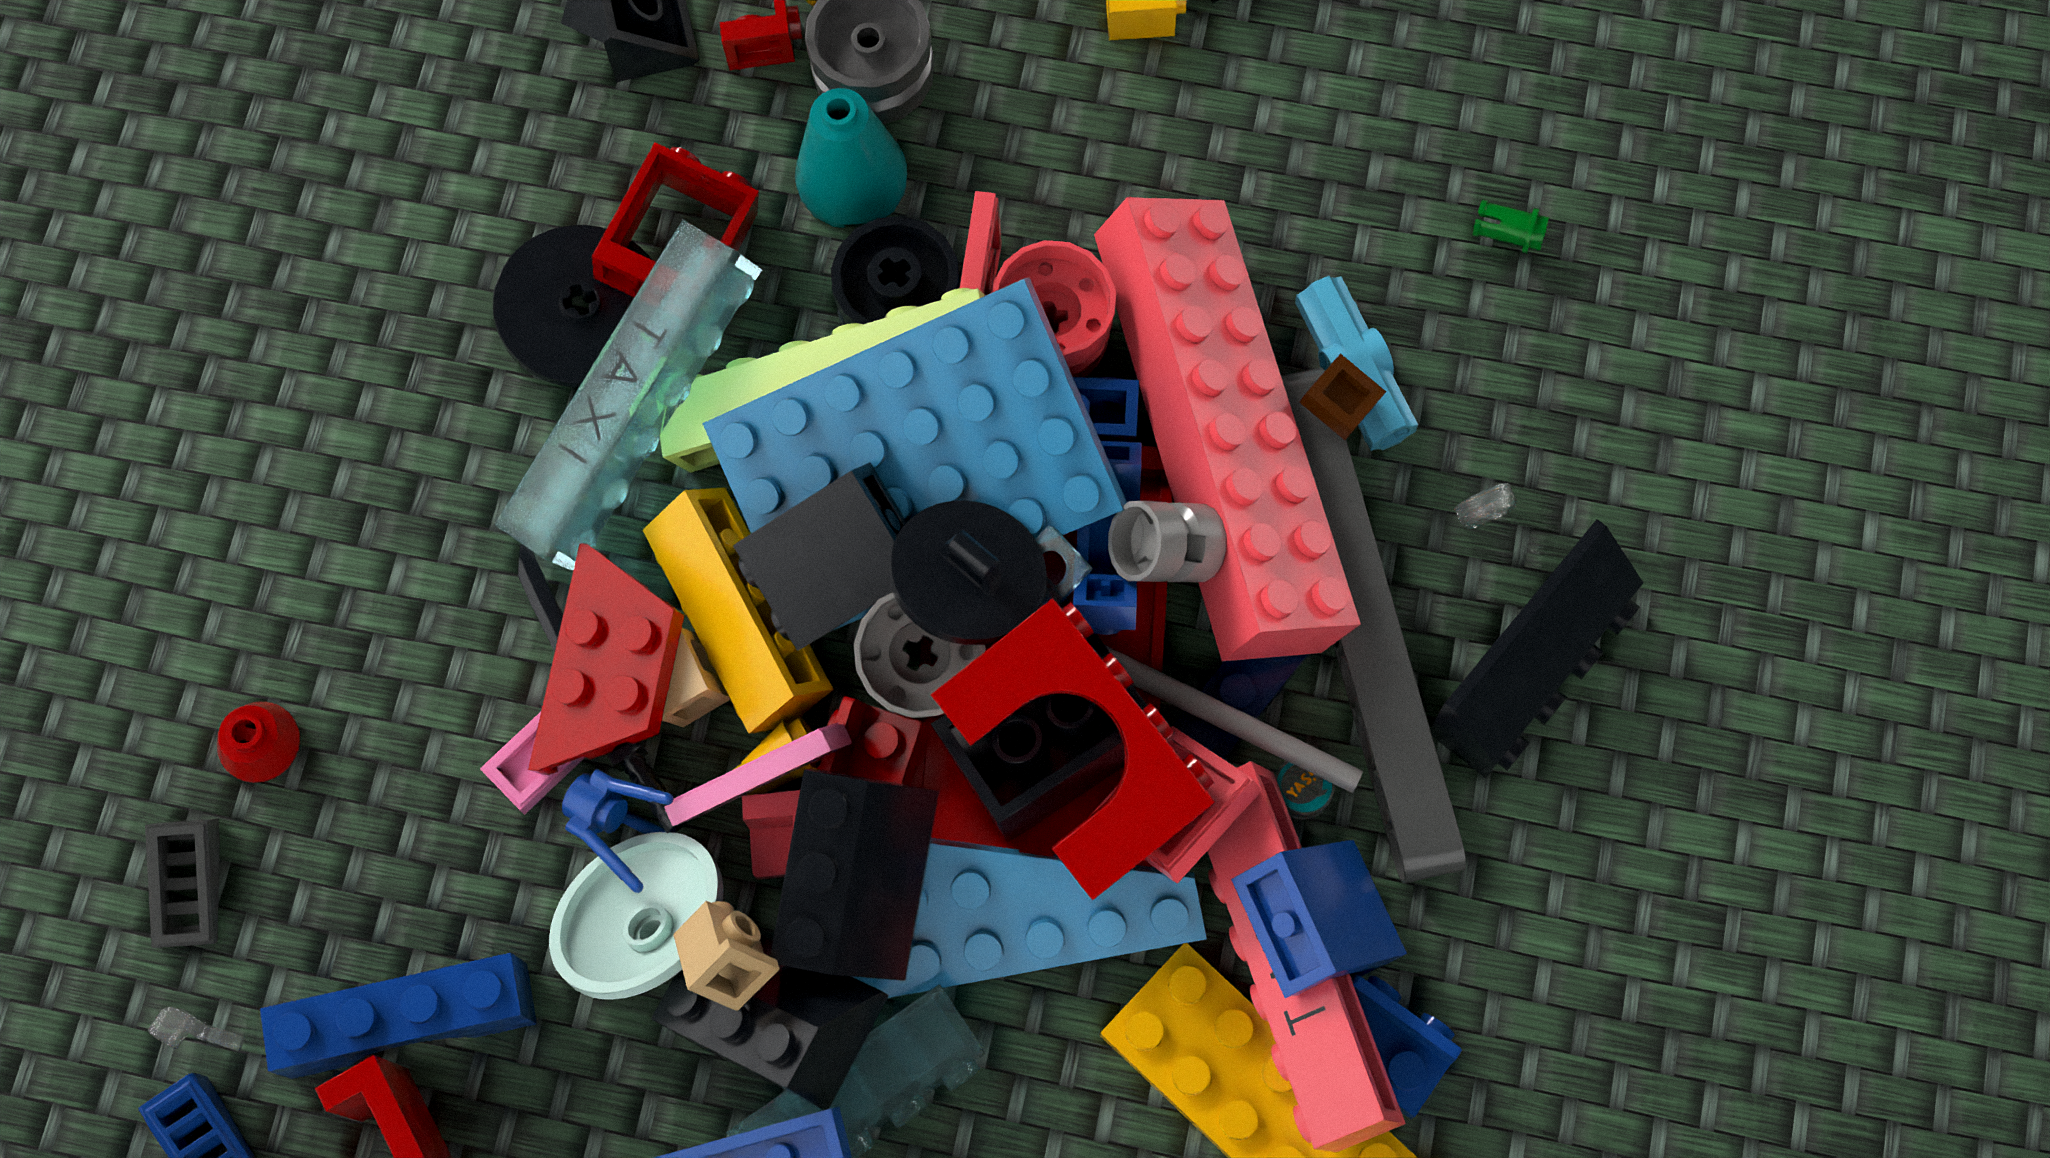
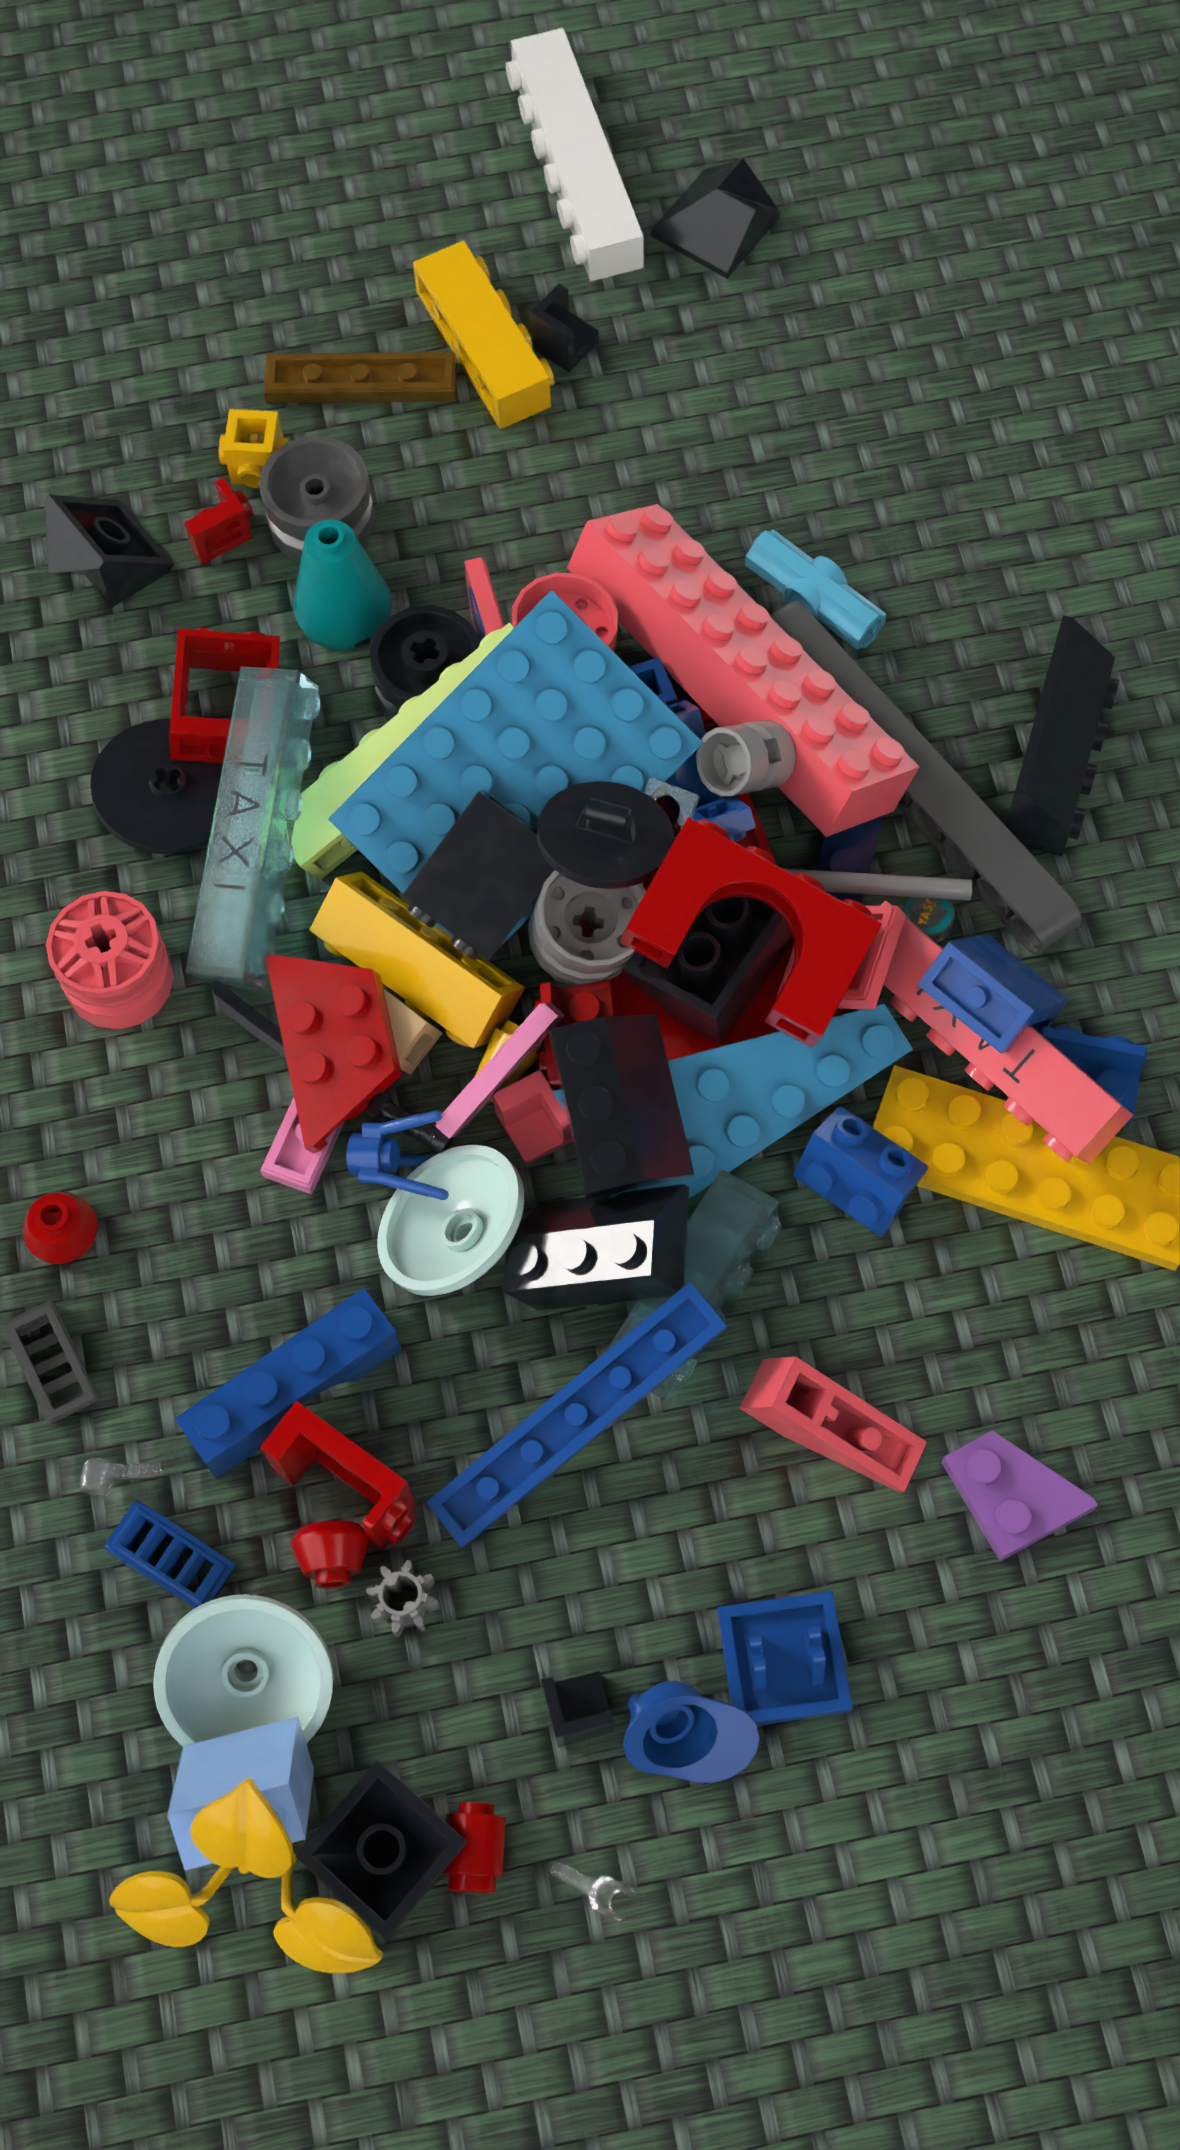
camera: 25 degrees left, 5 degrees down
tan brick [673,901,780,1011] -> none
reddish brown plate [1299,353,1386,440] -> none
clear tile [1454,483,1518,529] -> none
green pin [1472,199,1550,254] -> none
none -> coral wheel [46,891,174,1030]
none -> blue bracket [792,1107,928,1238]

